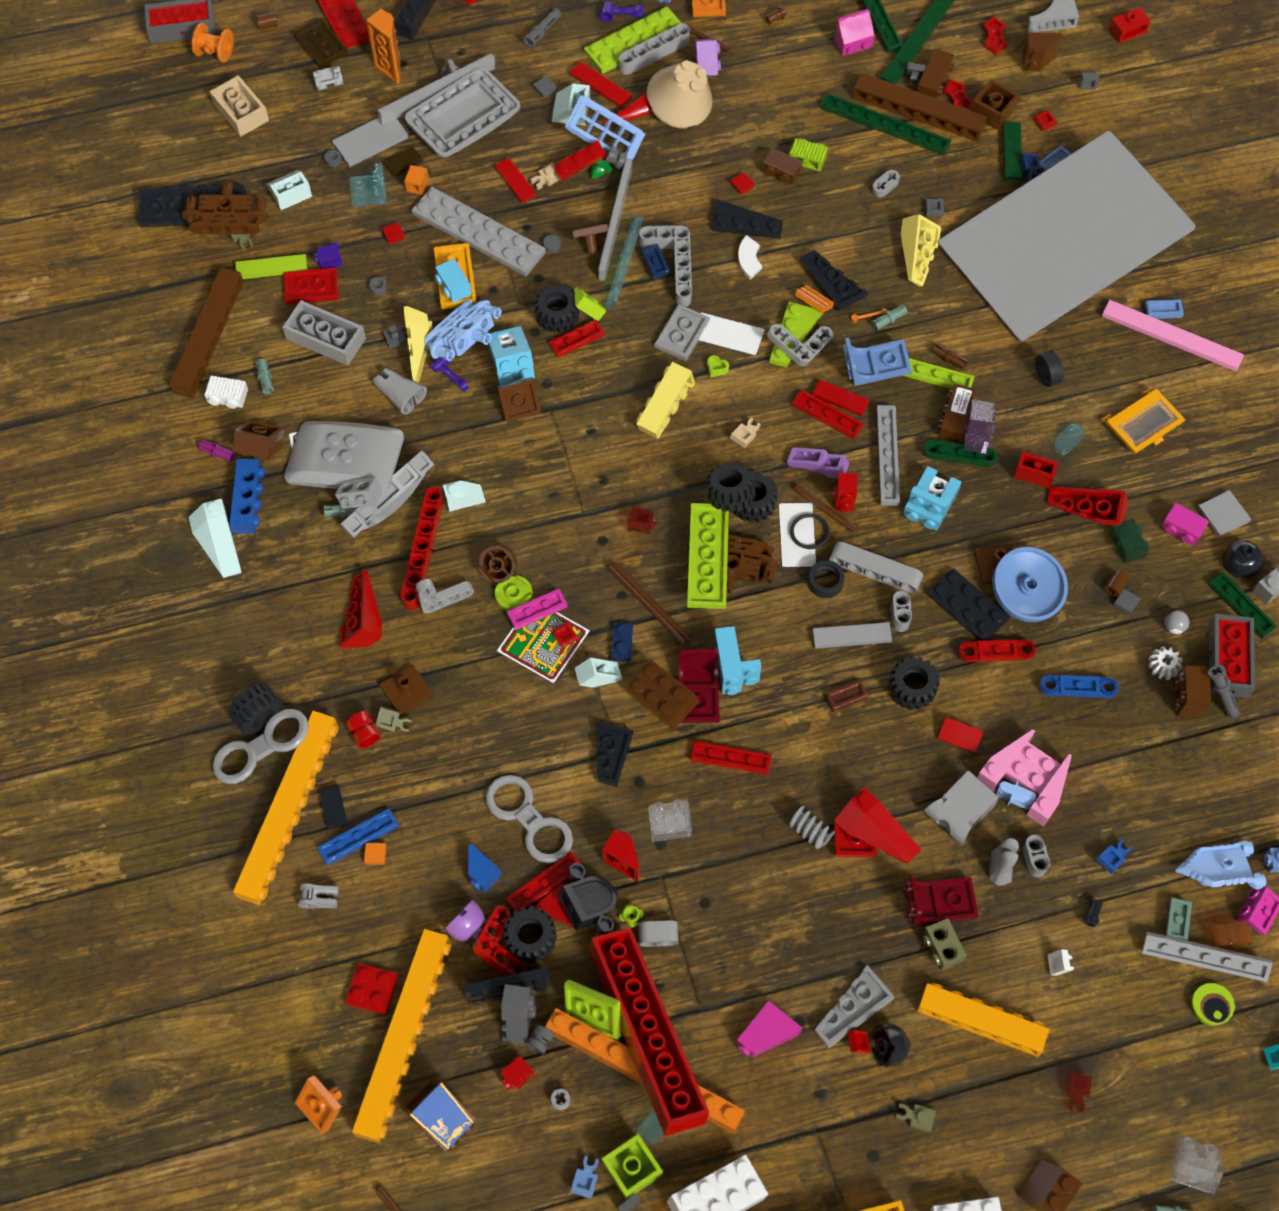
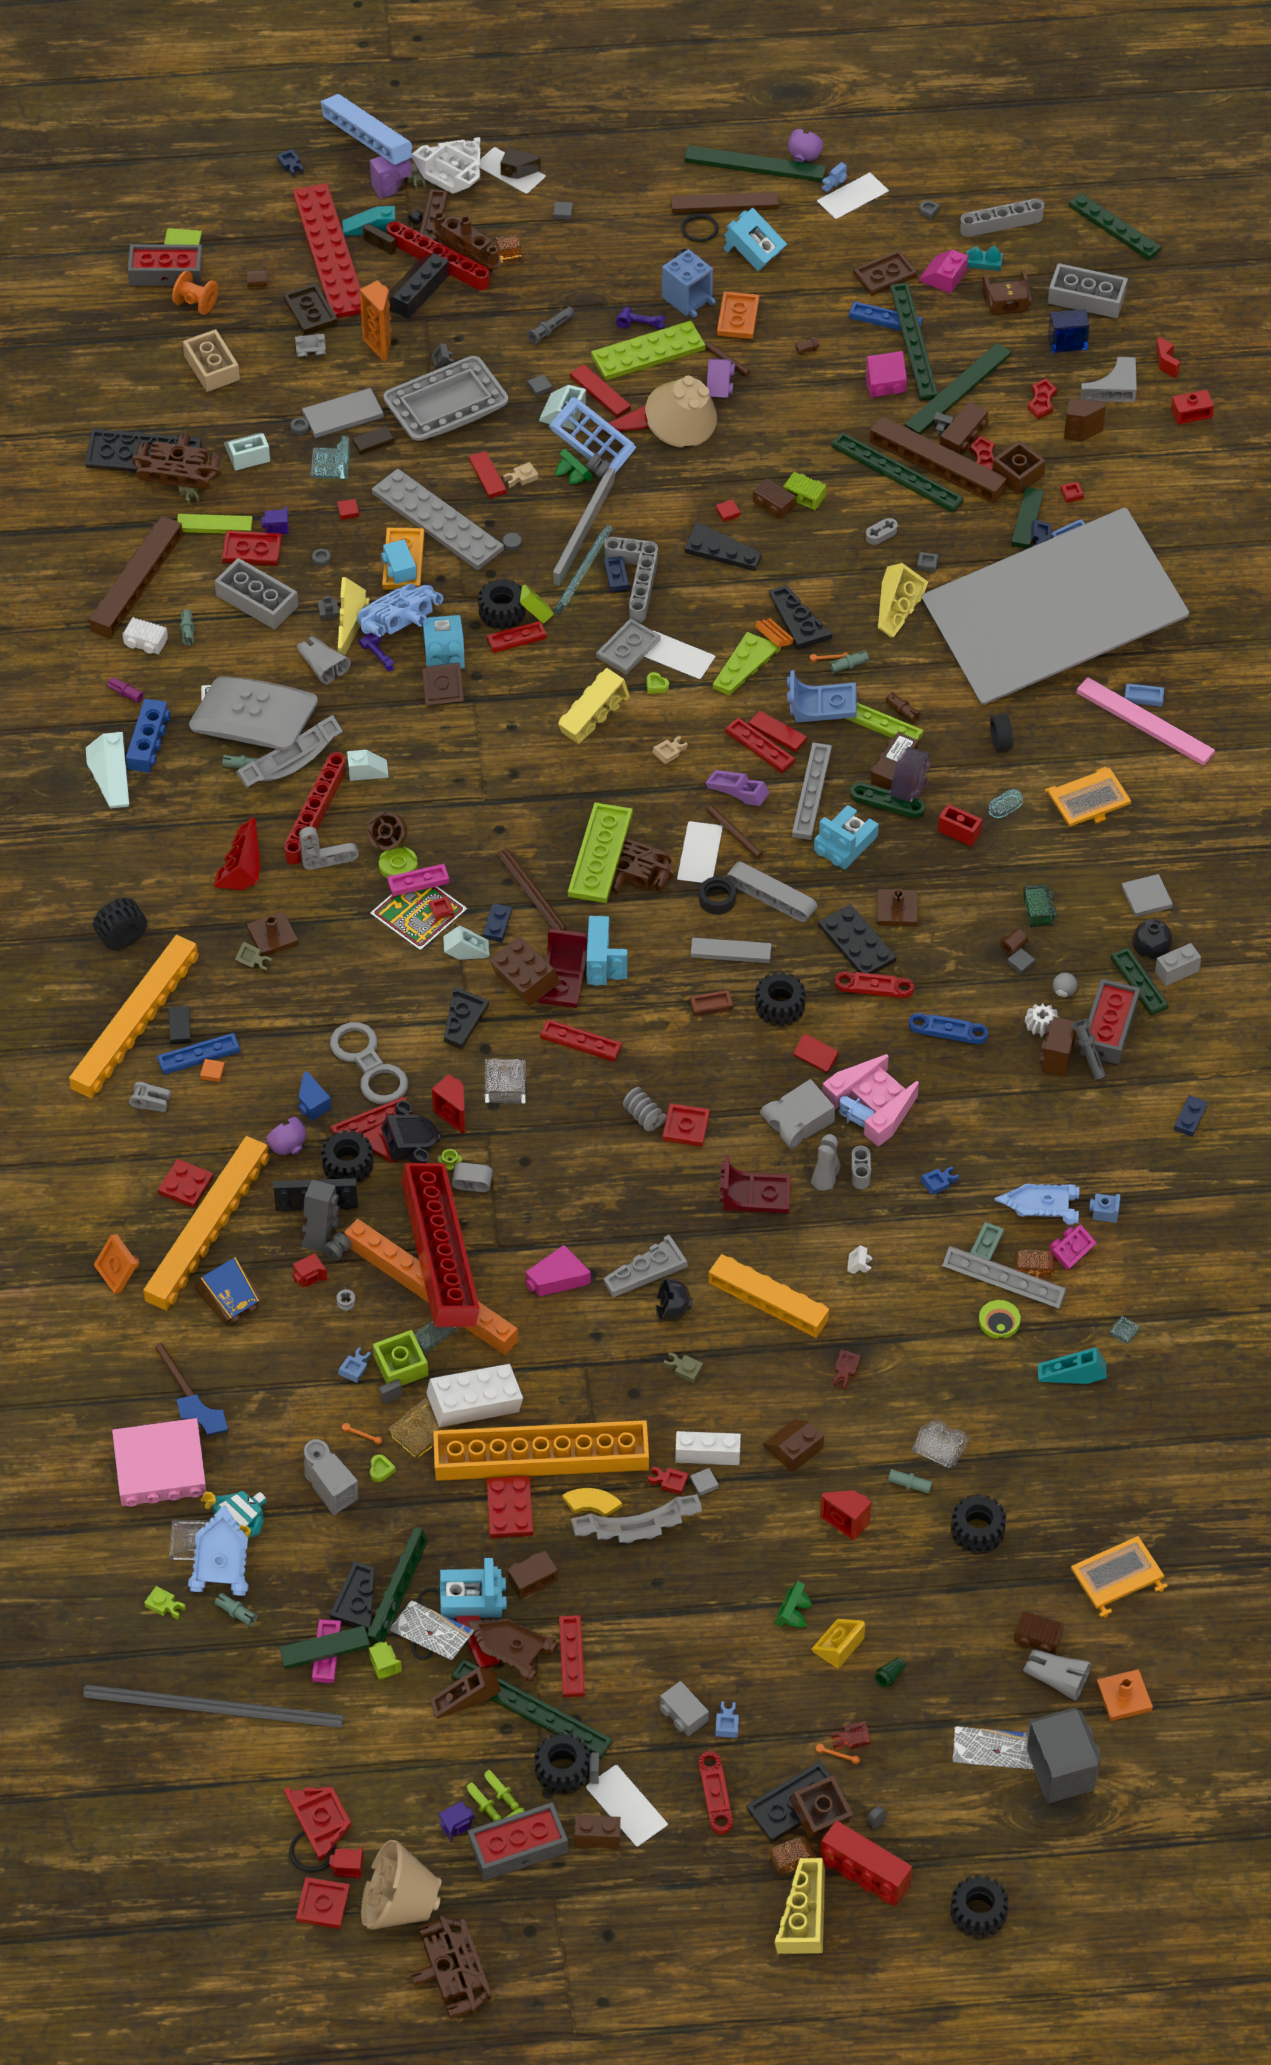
camera: 10 degrees right, 10 degrees down
light grey bar [213,709,309,784] -> none
reddish brown brick [233,420,284,460] -> none
light grey brick [335,477,383,509] -> none
red wheel [346,711,381,749] -> none
light grey tile [378,53,495,125] -> none
orange brick [405,165,429,195] -> none
red beam [473,906,527,976] -> none
red plate [553,140,607,181] -> none
lime tile [564,980,621,1040] -> none
reddish brown tile [569,224,608,254] -> none
light grey beam [619,24,690,75] -> none
clear red brick [628,507,657,534] -> none
black tyre [707,462,755,513] -> none
black tyre [733,471,778,523] -> none
white tile [738,235,762,280] -> none
light grey beam [767,324,833,366] -> none
black tyre [790,514,830,549] -> none
red brick [832,473,858,512] -> none
red wedge [834,787,922,864] -> none
red plate [847,1030,871,1054] -> none
light grey beam [891,591,912,632] -> none
olive brick [922,919,967,971] -> none
medium blue dish [992,547,1068,622] -> none
red wedge [1047,487,1128,525] -> none
dark grey tile [1079,73,1099,90] -> none
black pin [1083,899,1103,927] -> none
dark pink brick [1161,503,1209,546] -> none

